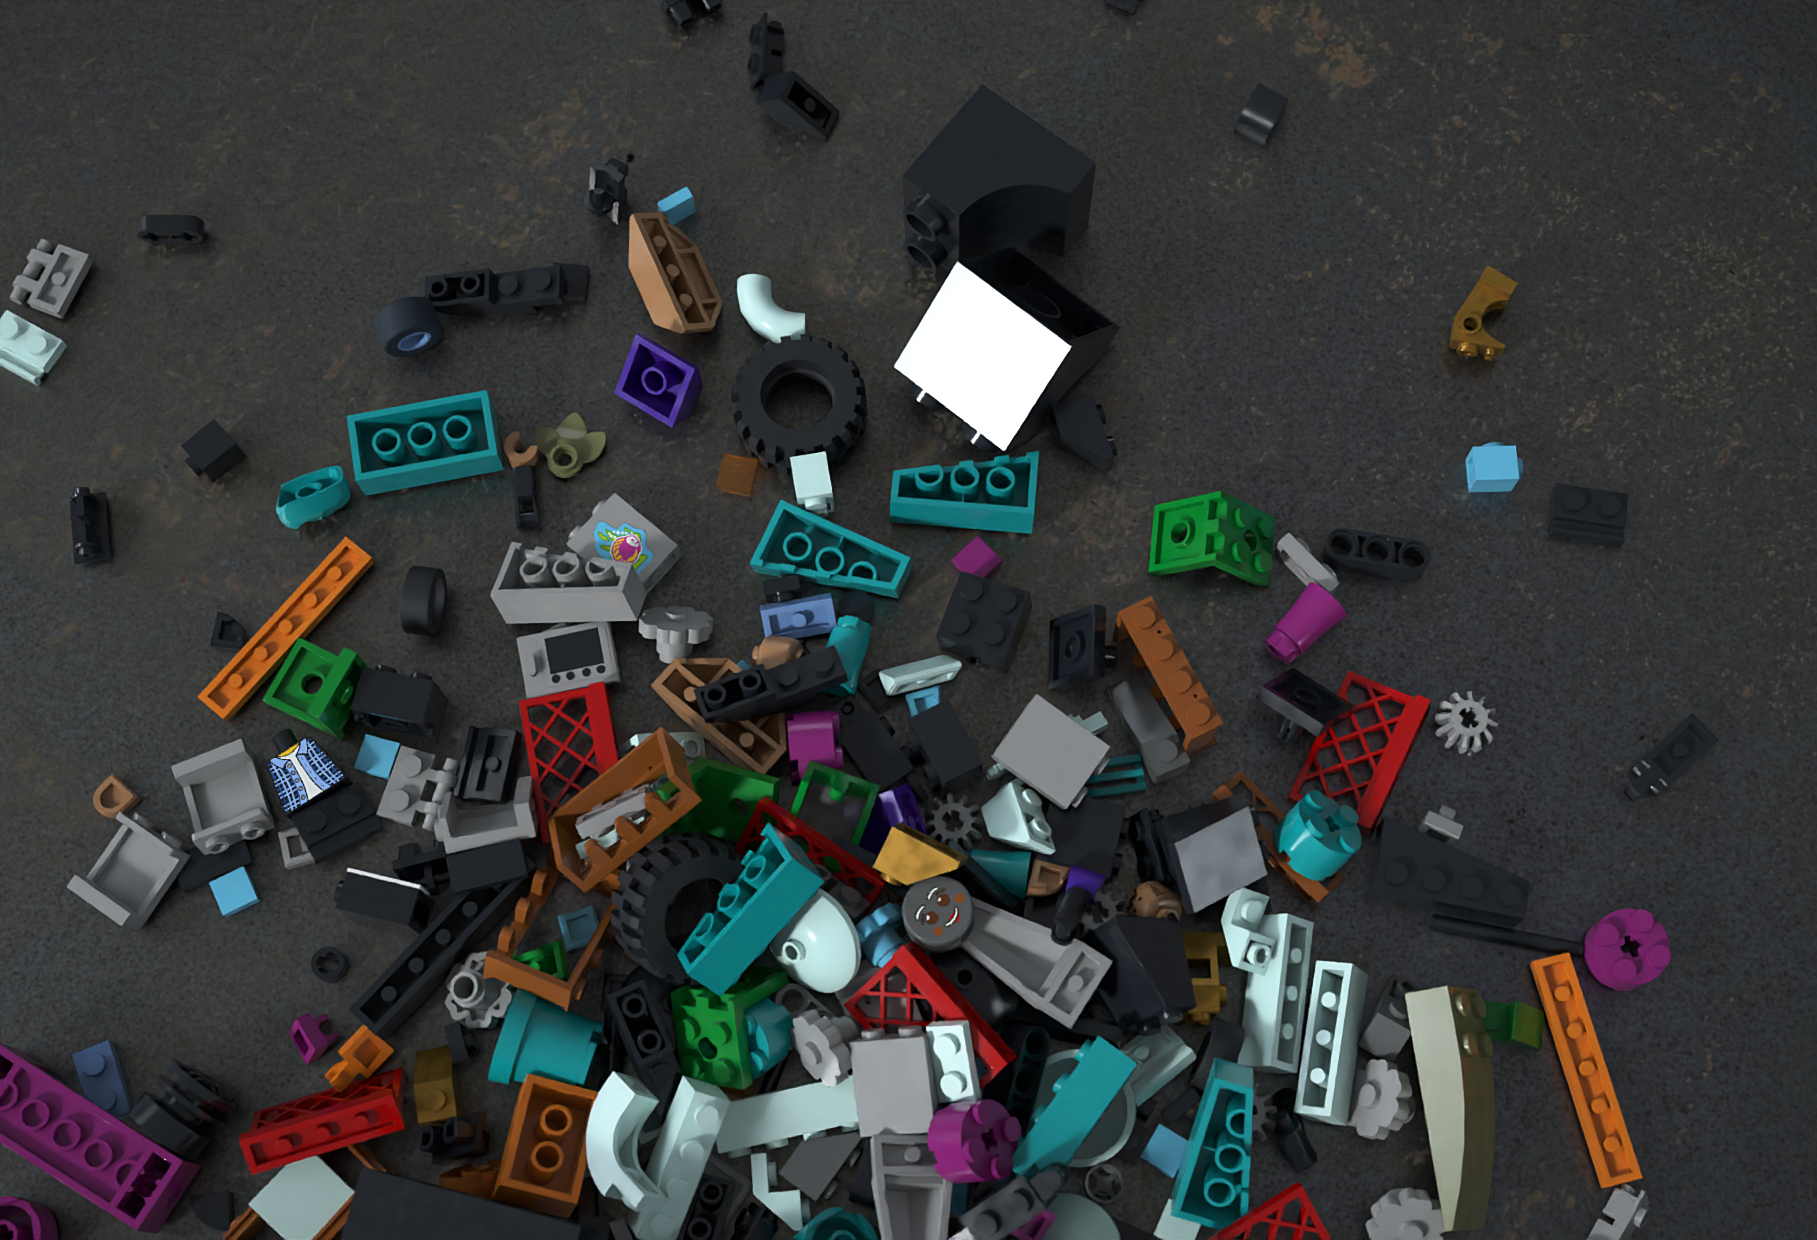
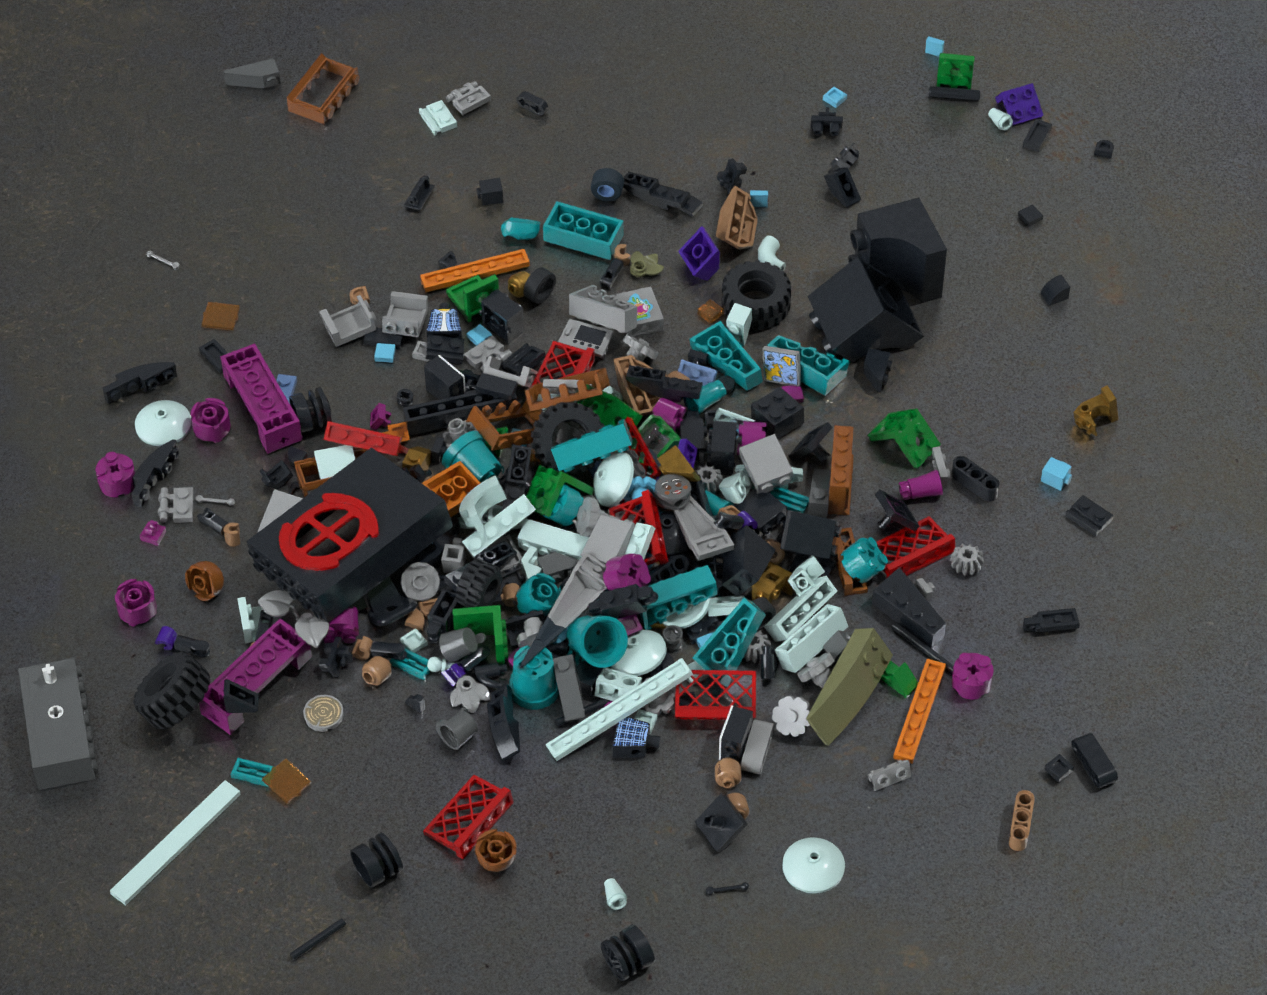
camera: 30 degrees right, 20 degrees down
none -> pearl gold head [508,271,531,298]
none -> magenta brick [737,421,766,459]
none -> tile [762,346,801,386]

